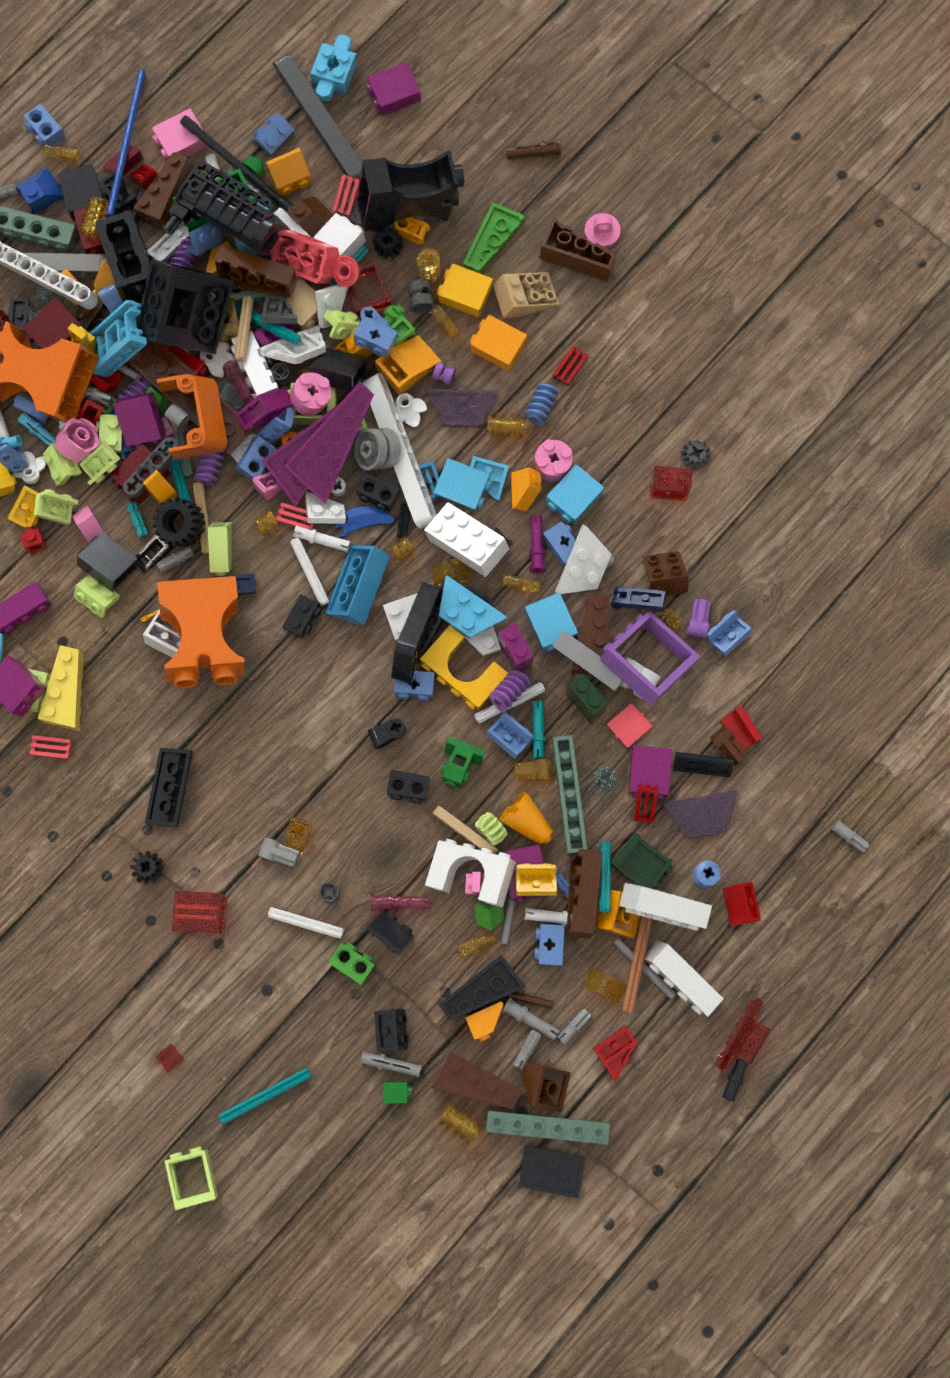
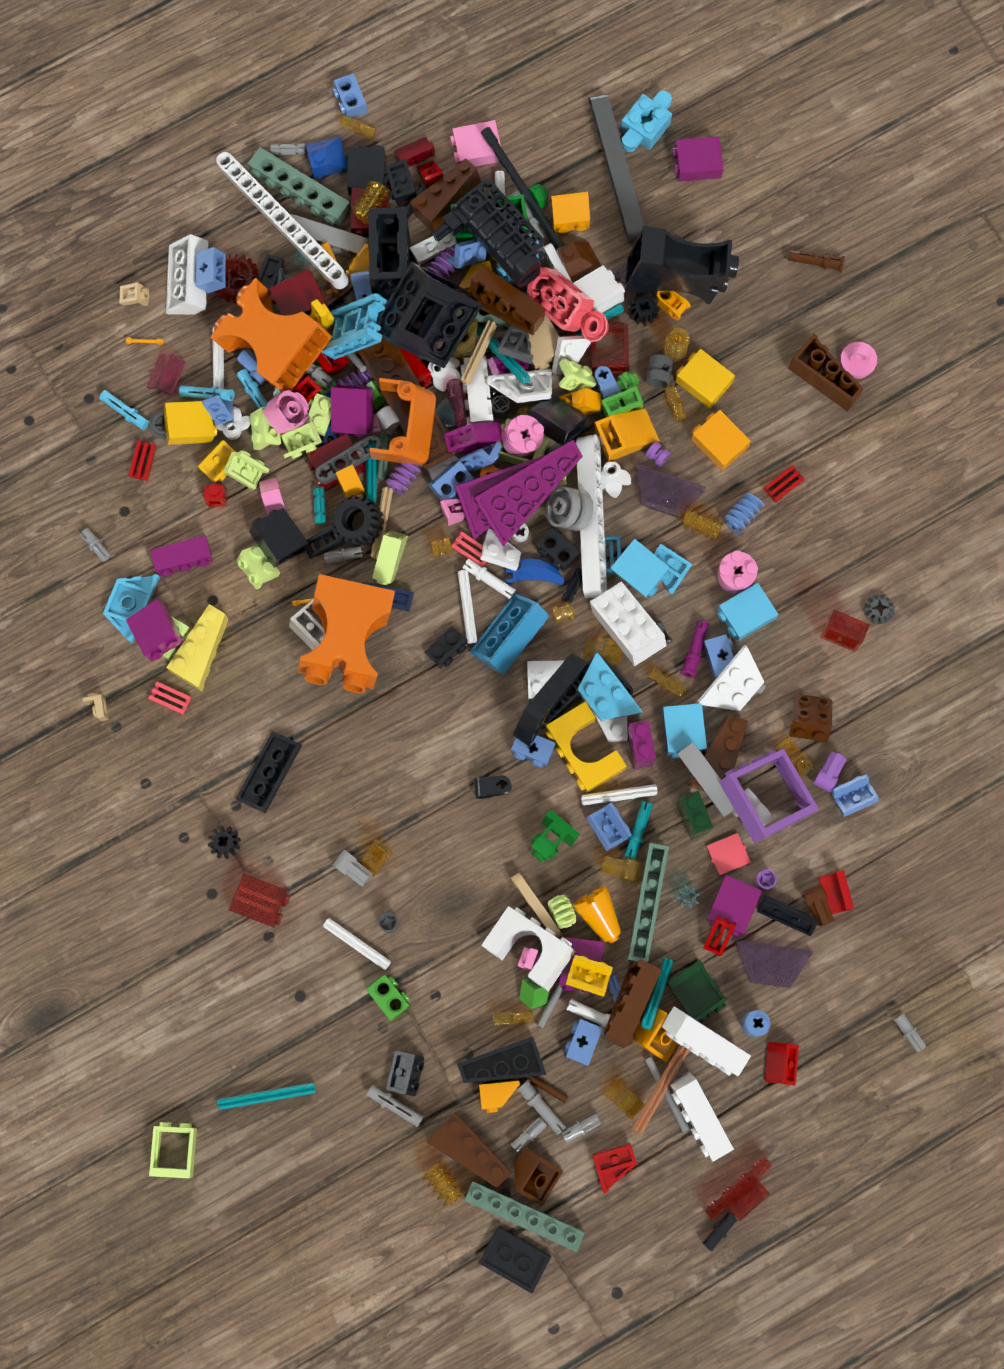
camera: 20 degrees right, 0 degrees up
blue piece [106,69,145,218] -> none
clear red tile [155,1044,184,1072] -> none
medium blue bracket [252,113,295,156] -> none
coral tile [333,174,359,216] -> none
medium blue brick [354,316,398,357] -> none
black slope [367,911,414,956] -> none
clear pink pin [371,893,430,911] -> none
green brick [383,1082,412,1104] -> none
black brick [387,770,430,804] -> none
bright green wing [463,202,525,273] -> none
medium lavender piece [490,670,531,712] -> none
tan slope [493,272,559,318] -> none
light orange slope [511,468,541,512] -> none
dark blue plate [611,587,667,611] -> none
none -> medium lavender wheel [755,869,777,890]

